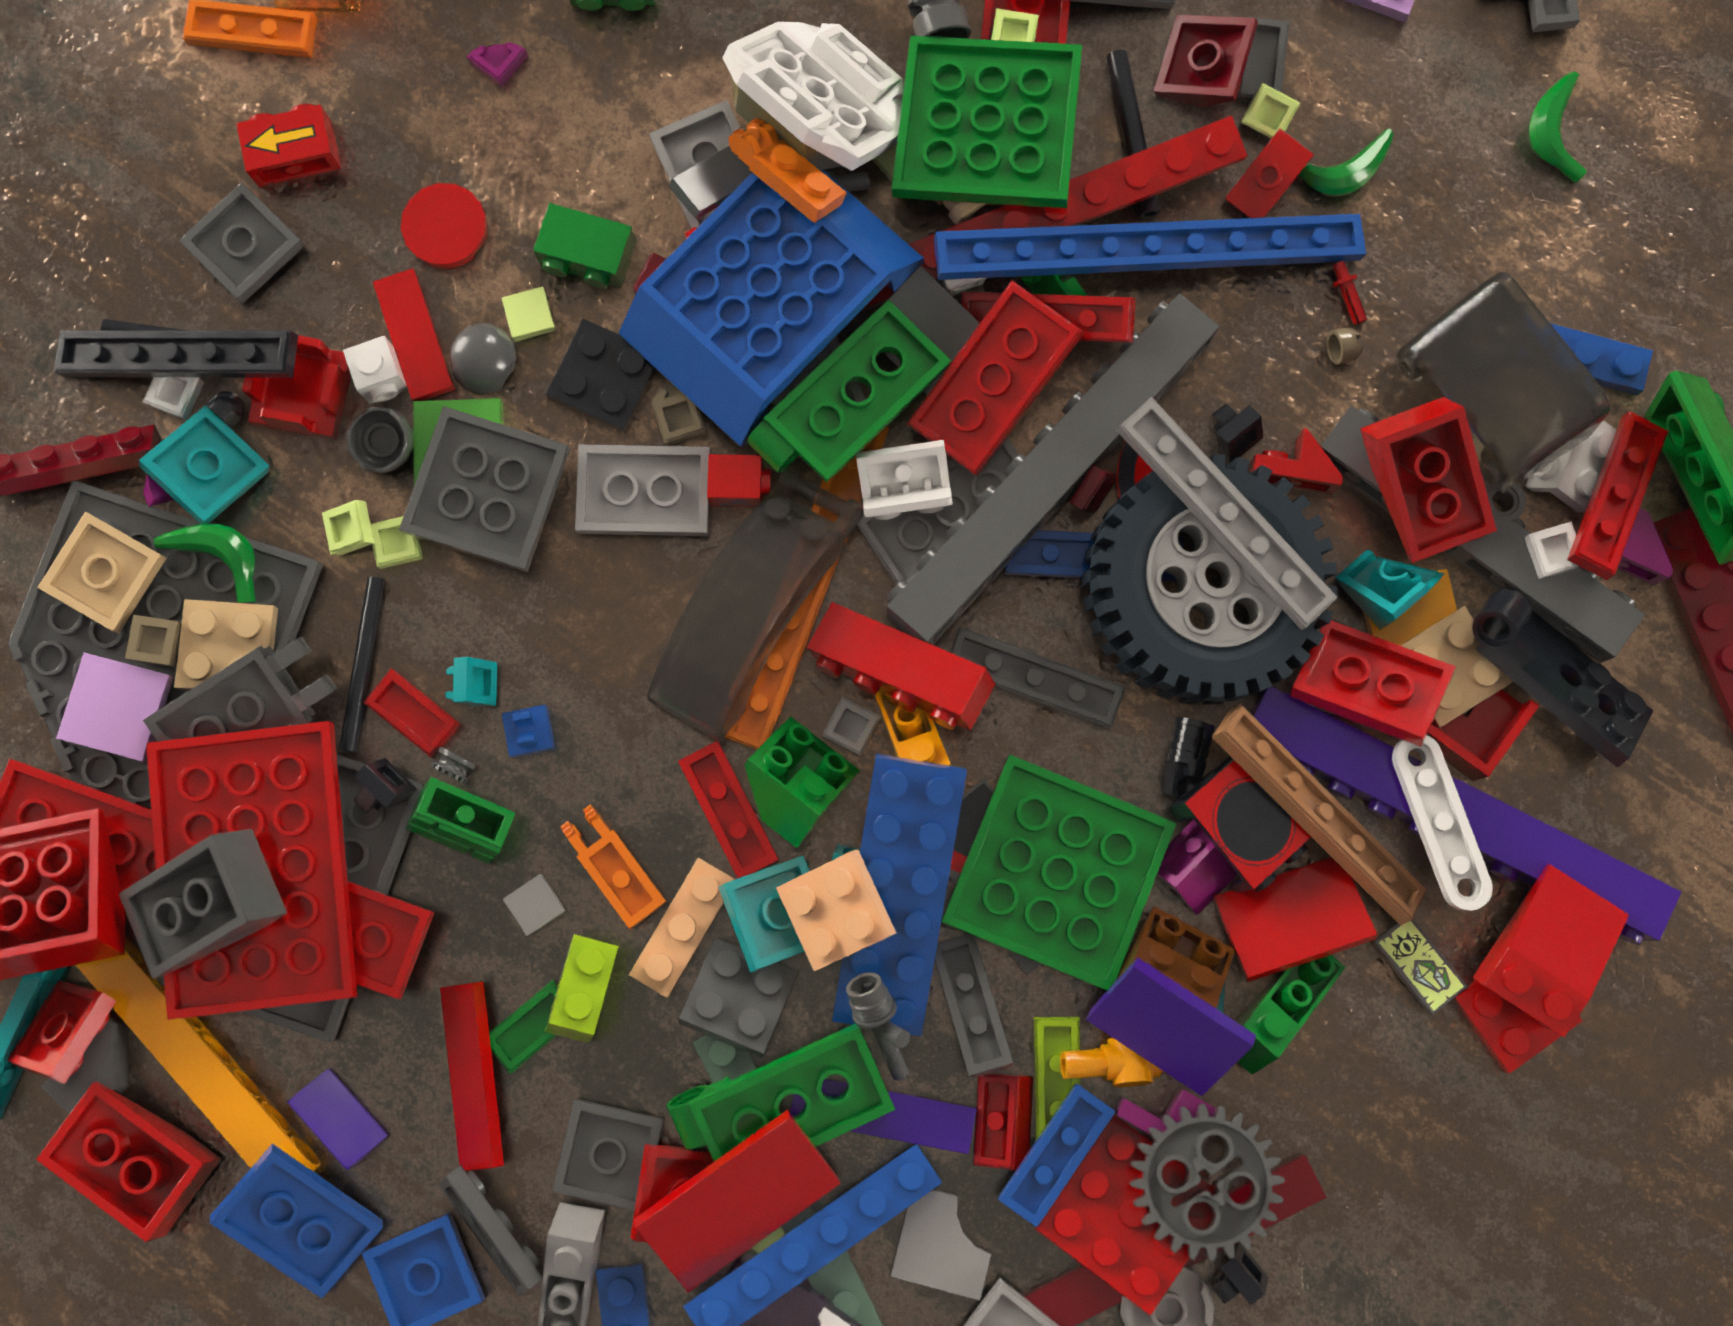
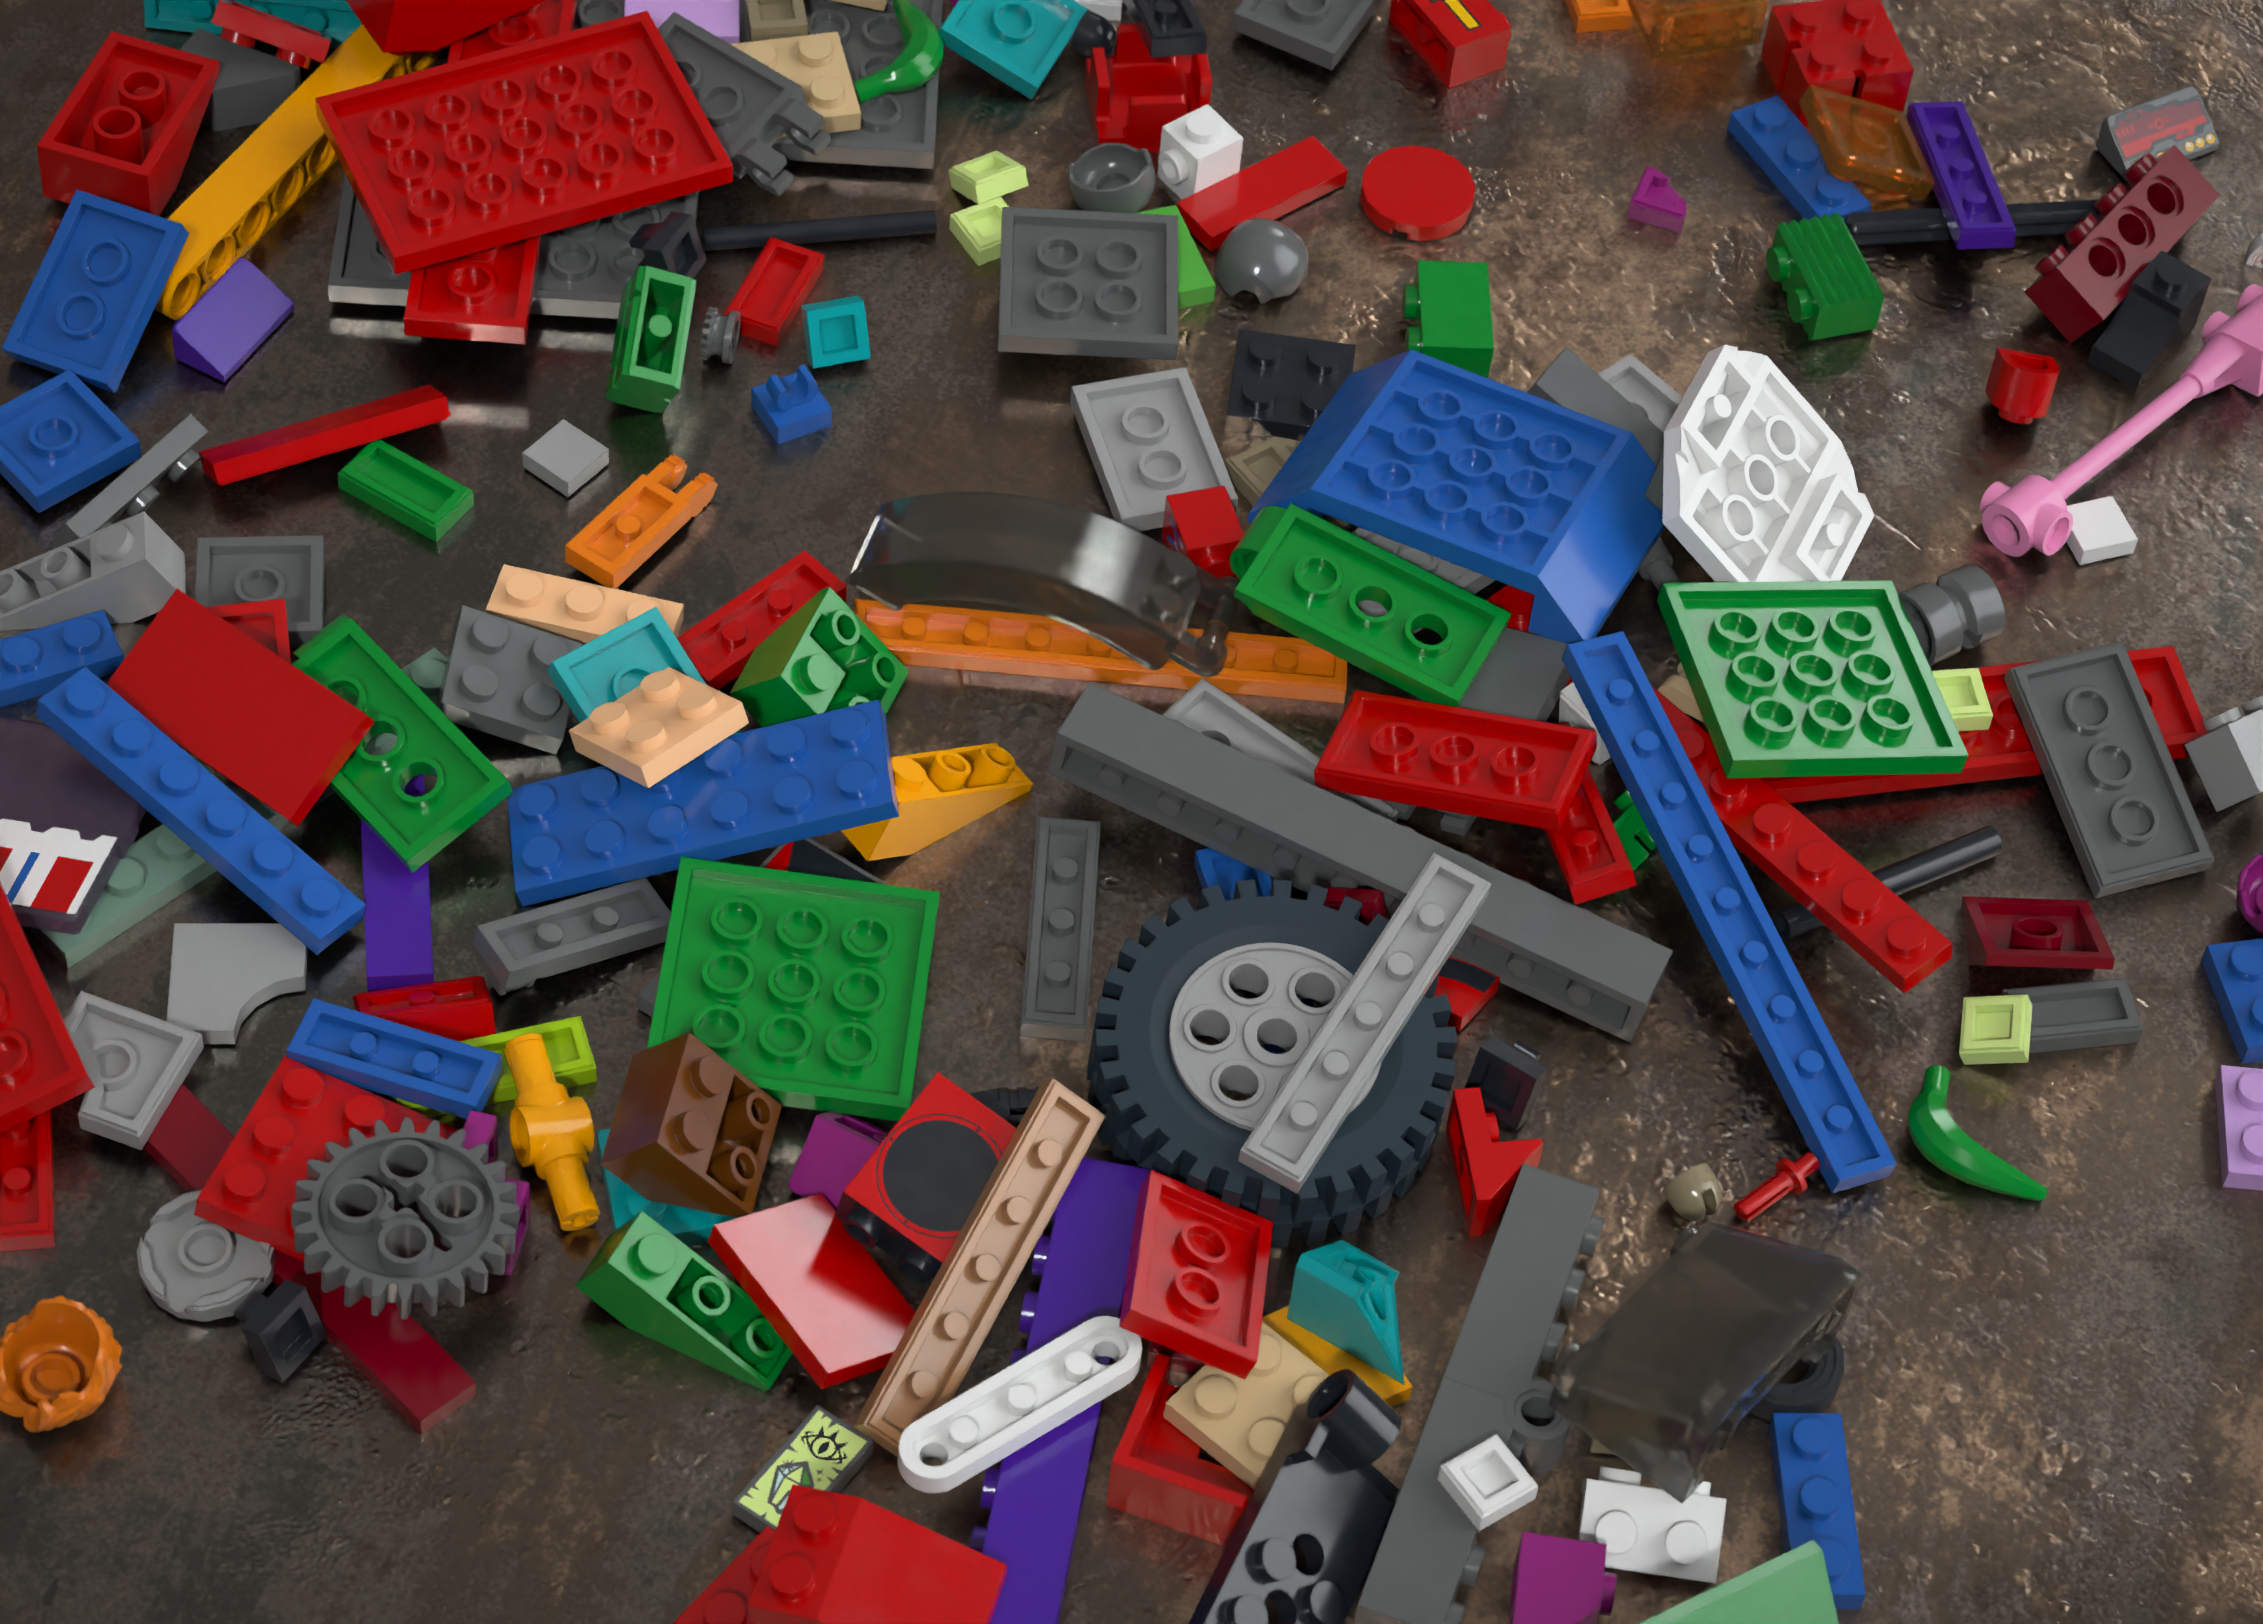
camera: 65 degrees right, 30 degrees down
dark grey slope [119,829,287,979] -> none
yellowish green tile [502,286,556,342] -> none
lime brick [545,934,618,1044] -> none
orange hinge [728,118,847,223] -> none
red brick [806,602,996,731] -> none
light grey tile [822,696,881,757] -> none
dark grey piece [846,972,910,1081] -> none
white bracket [856,440,953,520] -> none
dark purple tile [1086,958,1256,1096] -> none
red plate [1225,128,1314,218] -> none
red slope [1360,397,1497,563] -> none
green piece [1528,71,1587,183] -> none
red tile [1567,411,1668,580] -> none

